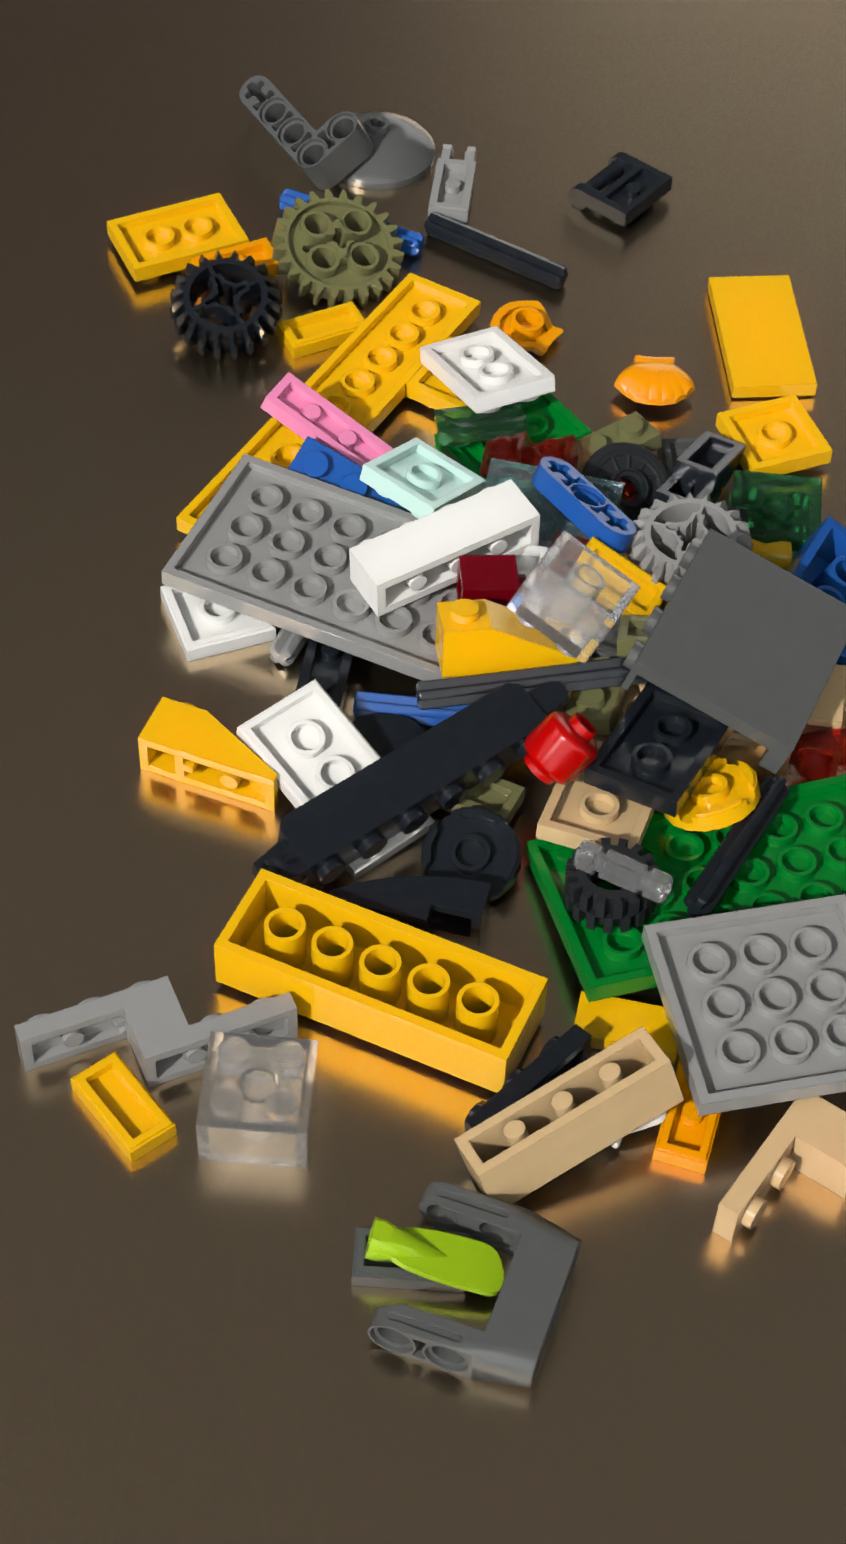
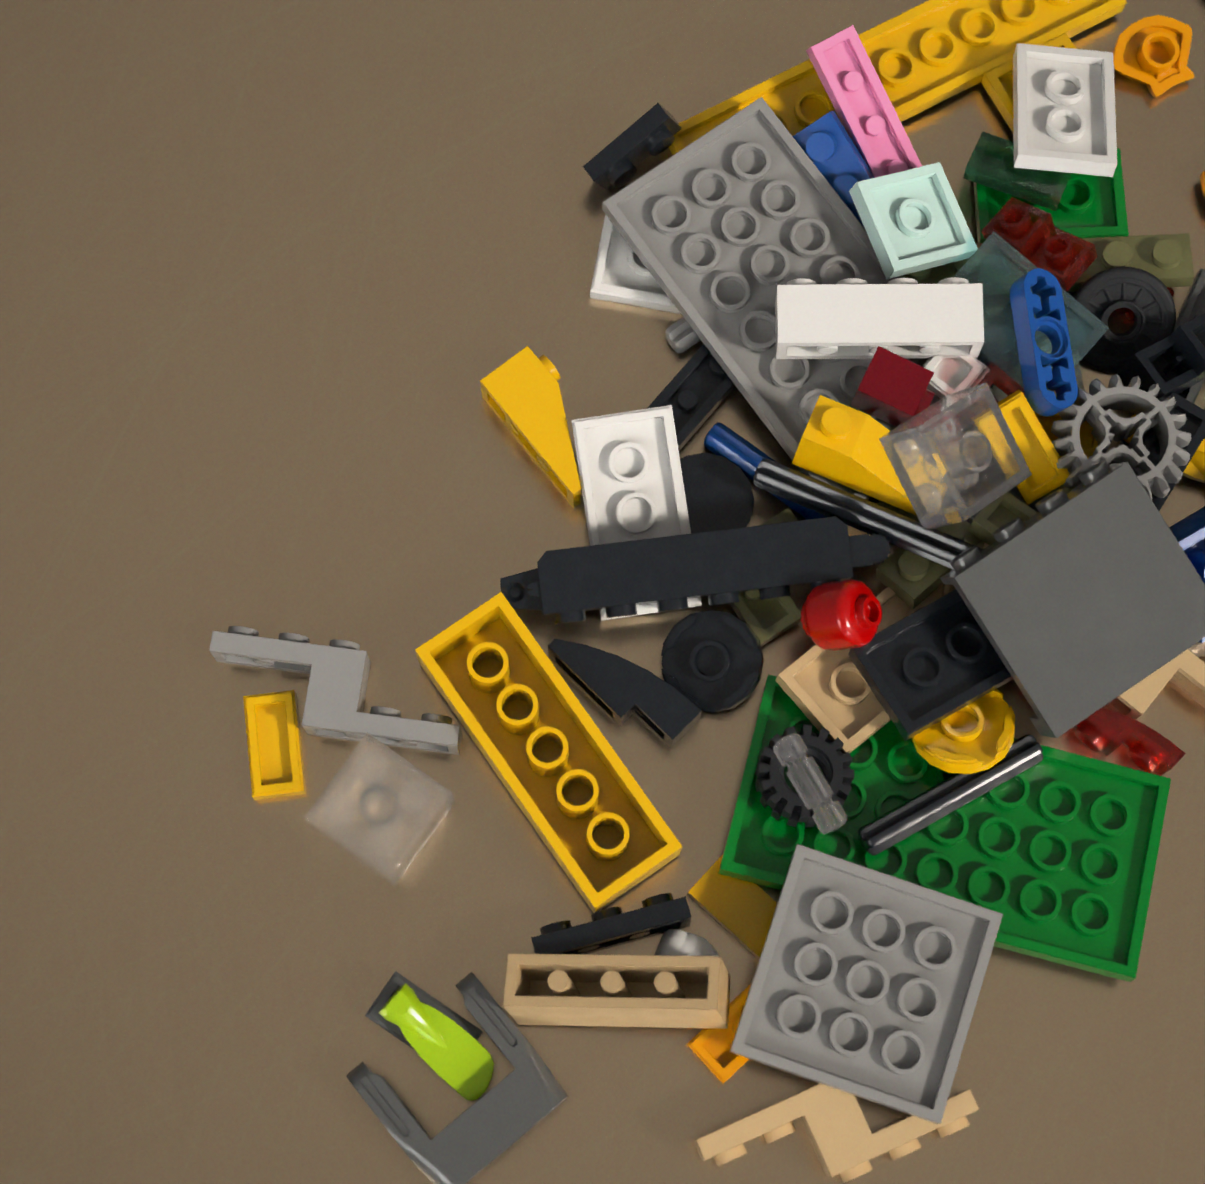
camera: 30 degrees right, 25 degrees up
none -> black plate [583,103,682,191]

